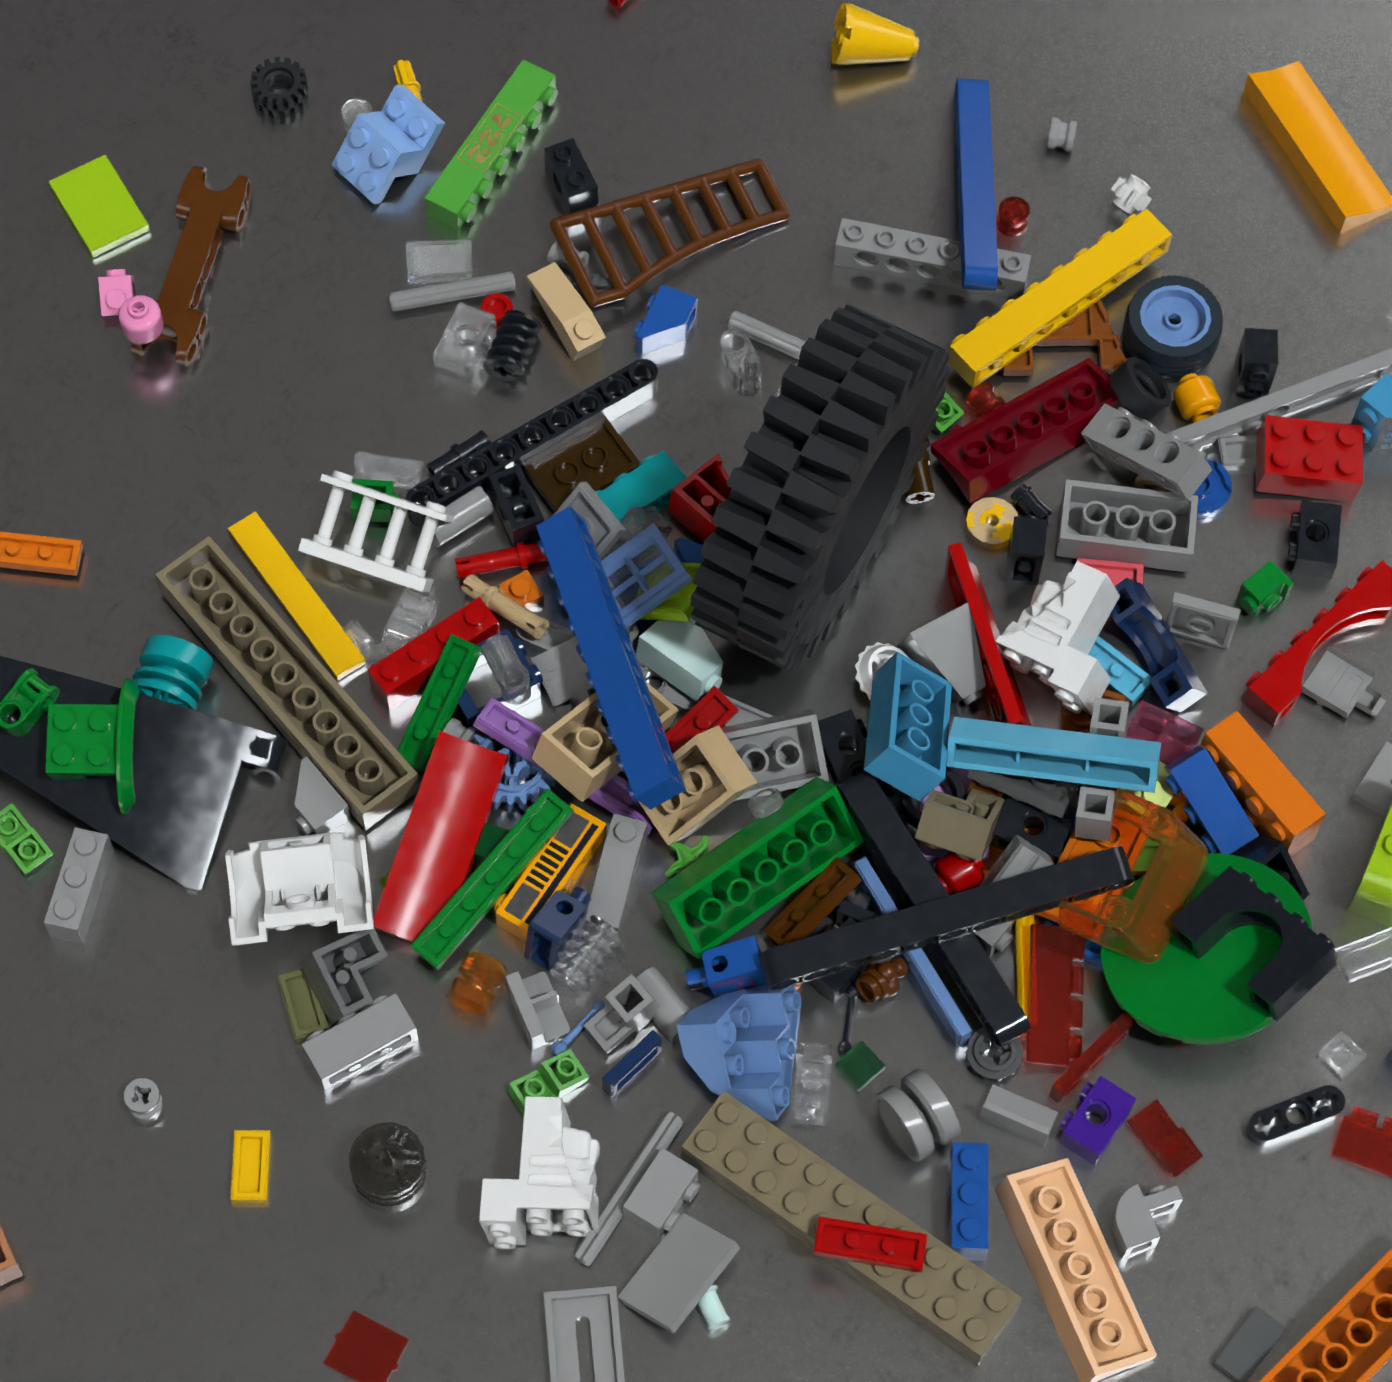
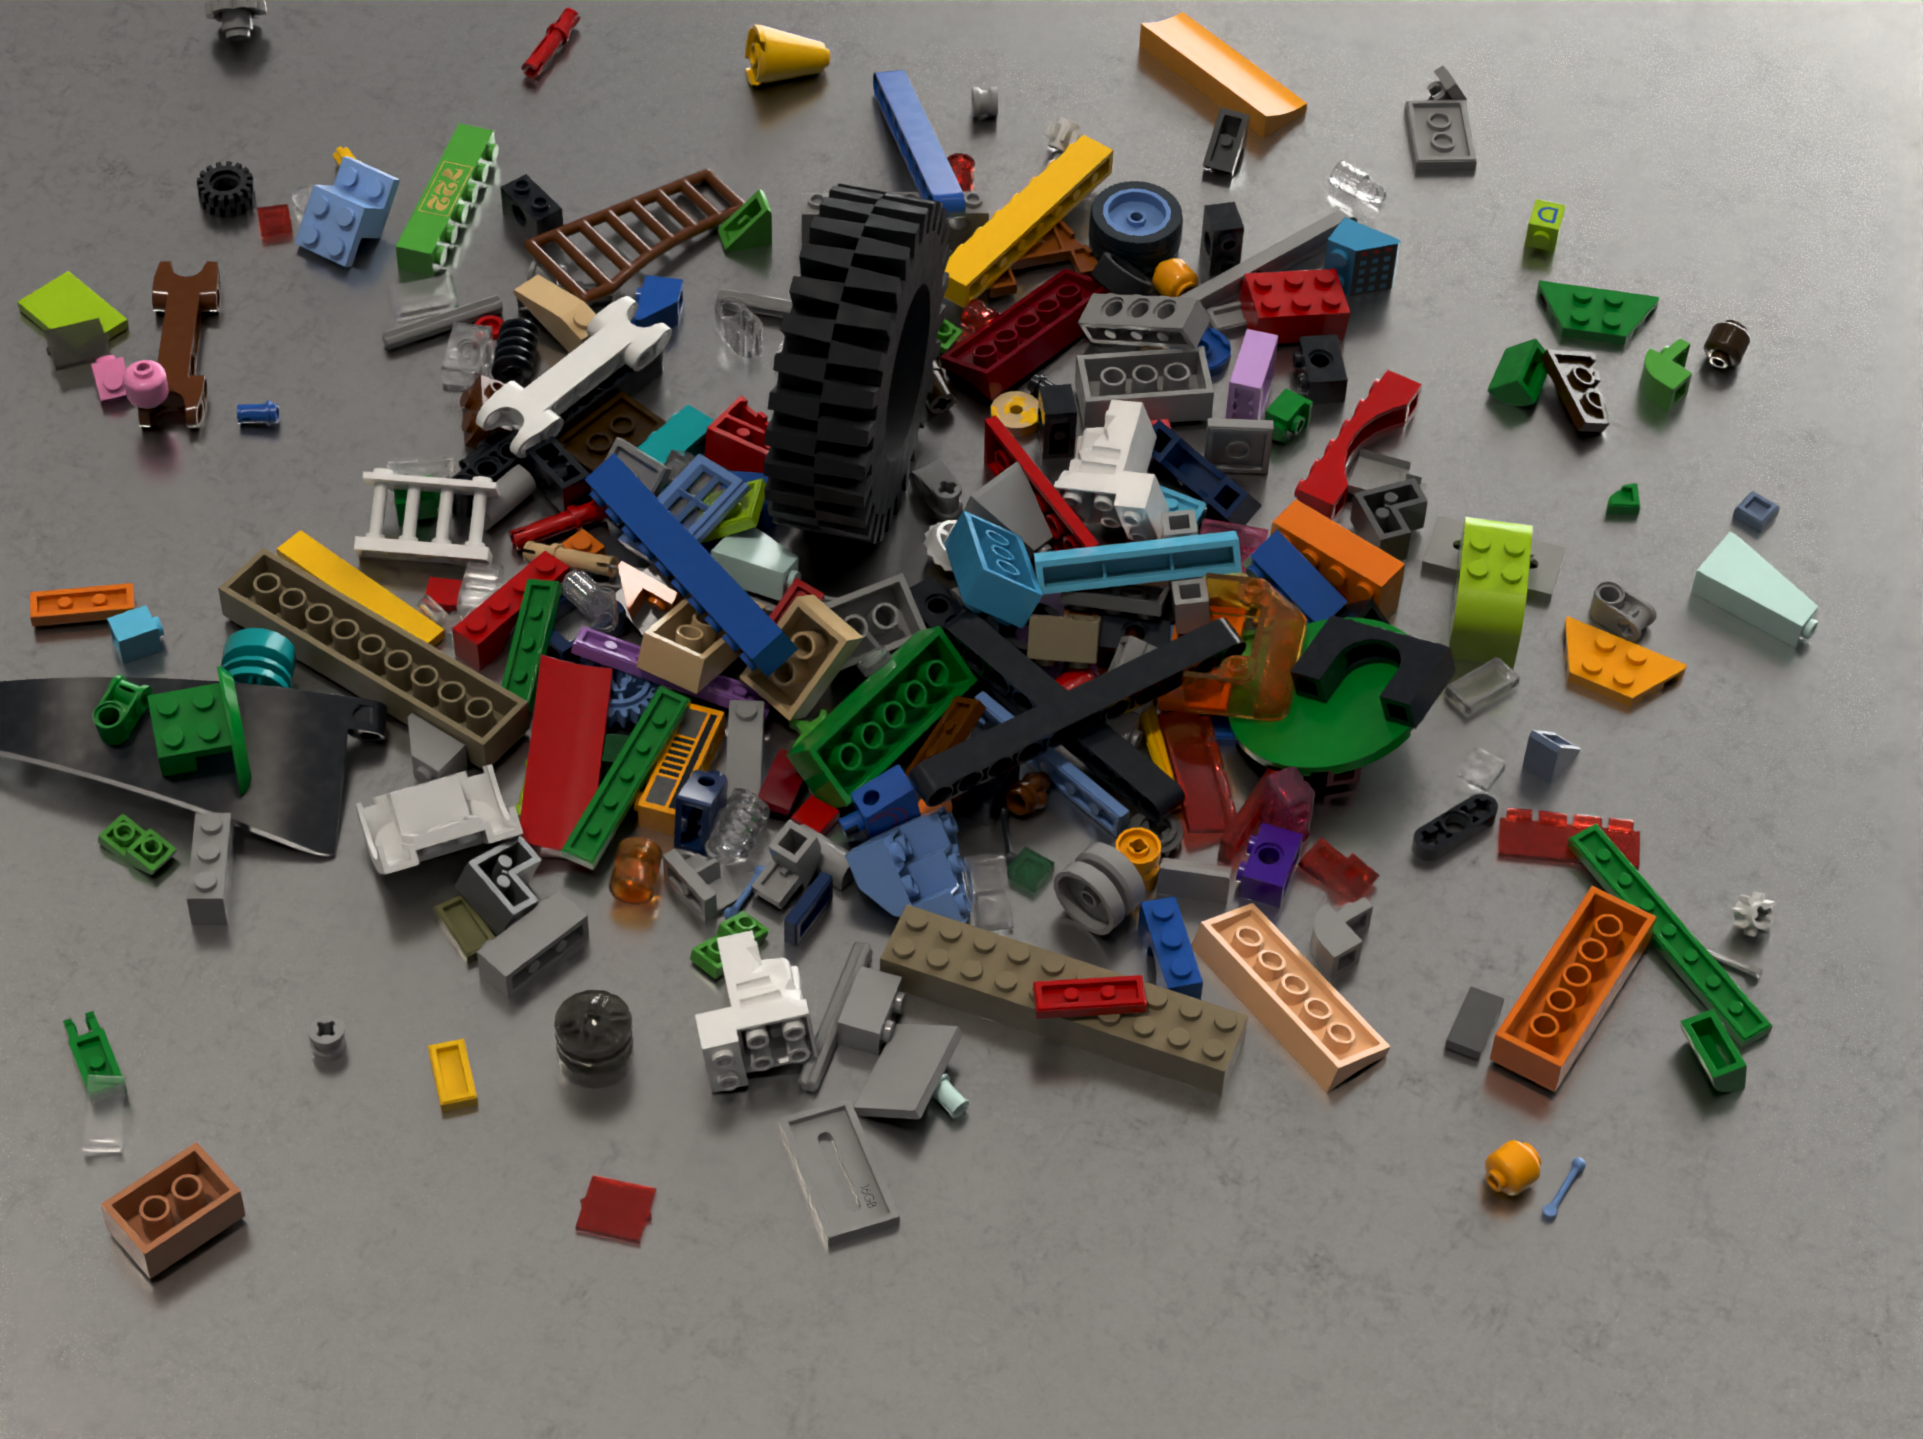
camera: 15 degrees left, 15 degrees down
none -> clear smoke piece [44,318,111,371]
none -> medium azure brick [107,605,164,664]
none -> blue pin [237,400,280,426]
none -> clear red tile [257,204,293,237]
none -> red tile [423,577,464,613]
none -> reddish brown bracket [460,375,512,449]
none -> white piece [476,296,672,458]
none -> slope [618,560,682,619]
none -> bright green slope [717,189,772,252]
none -> dark red slope [755,748,804,816]
none -> red tile [791,795,840,835]
none -> light grey piece [909,459,963,521]
none -> light orange wheel [1115,828,1161,892]
none -> dark grey slope [1203,107,1250,175]
none -> lavender window [1225,329,1278,420]
none -> clear pink brick [1260,766,1315,843]
none -> dark grey brick [1350,478,1428,561]

